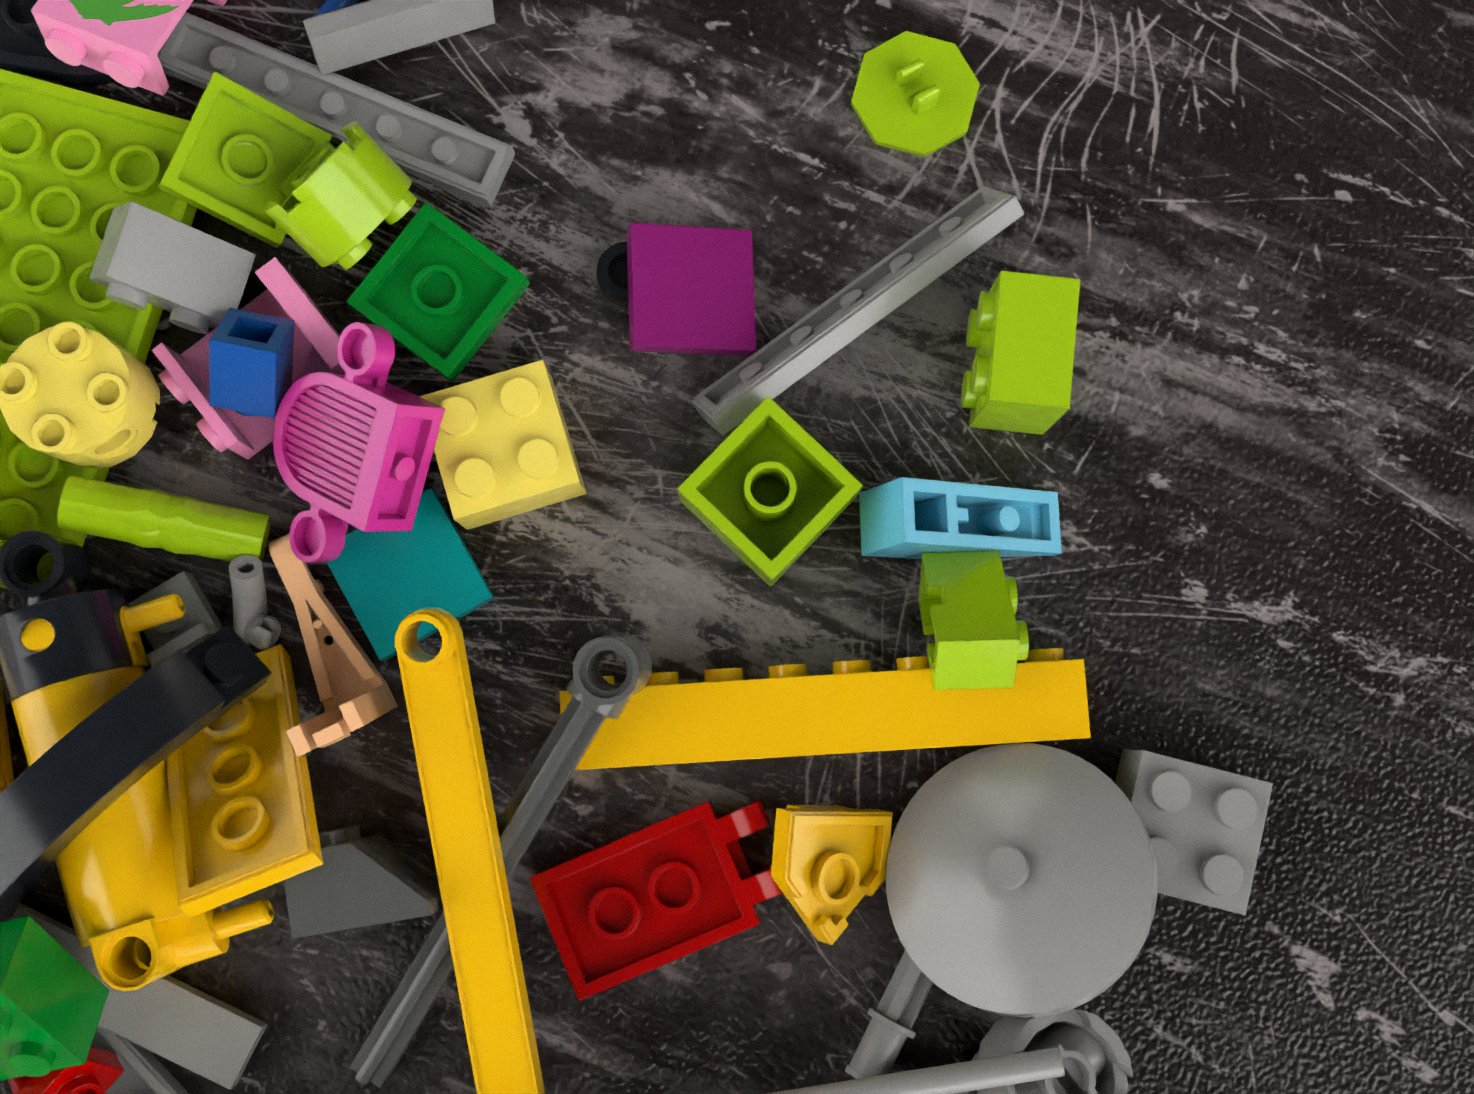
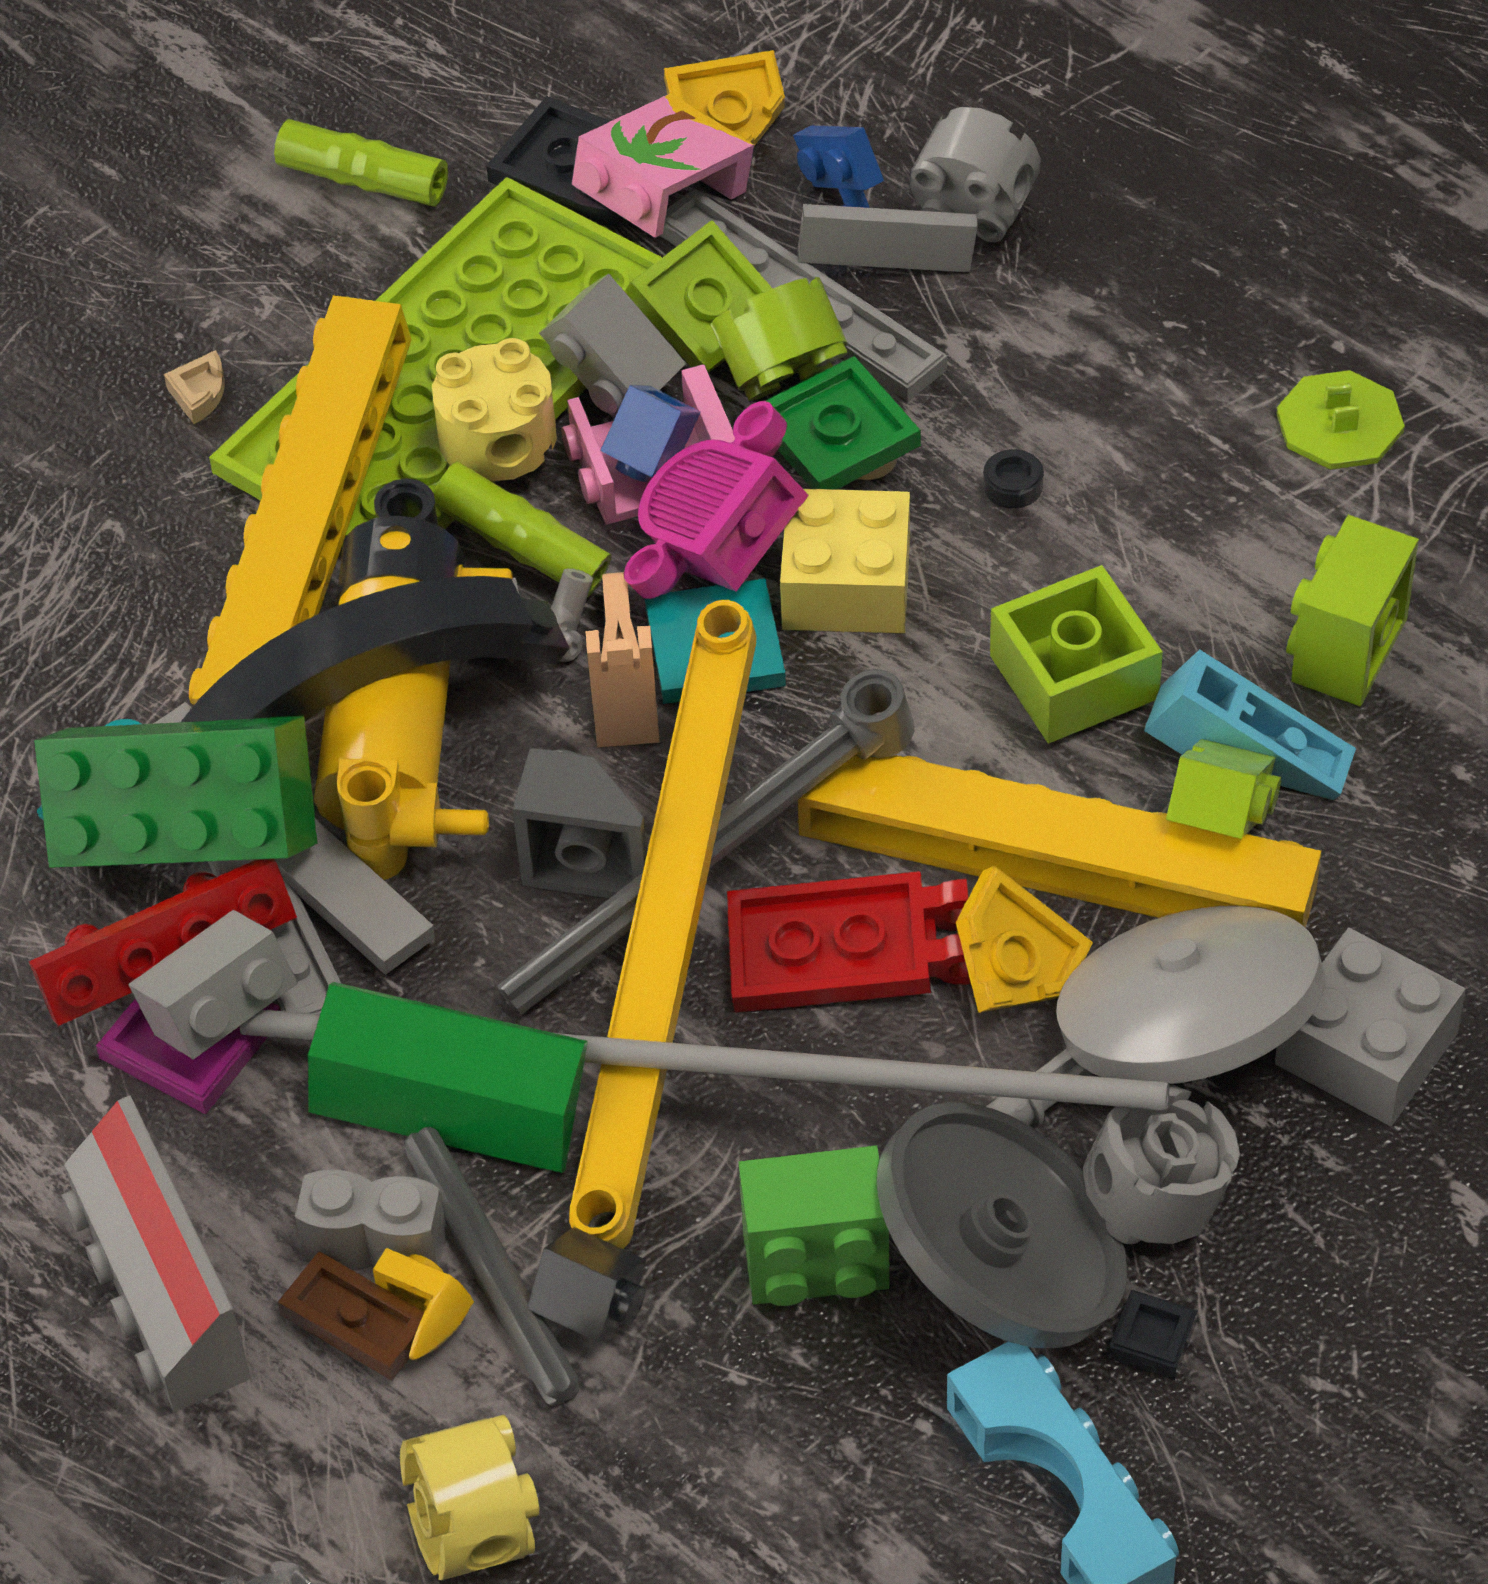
camera: 25 degrees right, 30 degrees down
yellow tile [166,644,323,918] -> none
magenta tile [627,223,756,356] -> none
light grey tile [691,186,1024,436] -> none

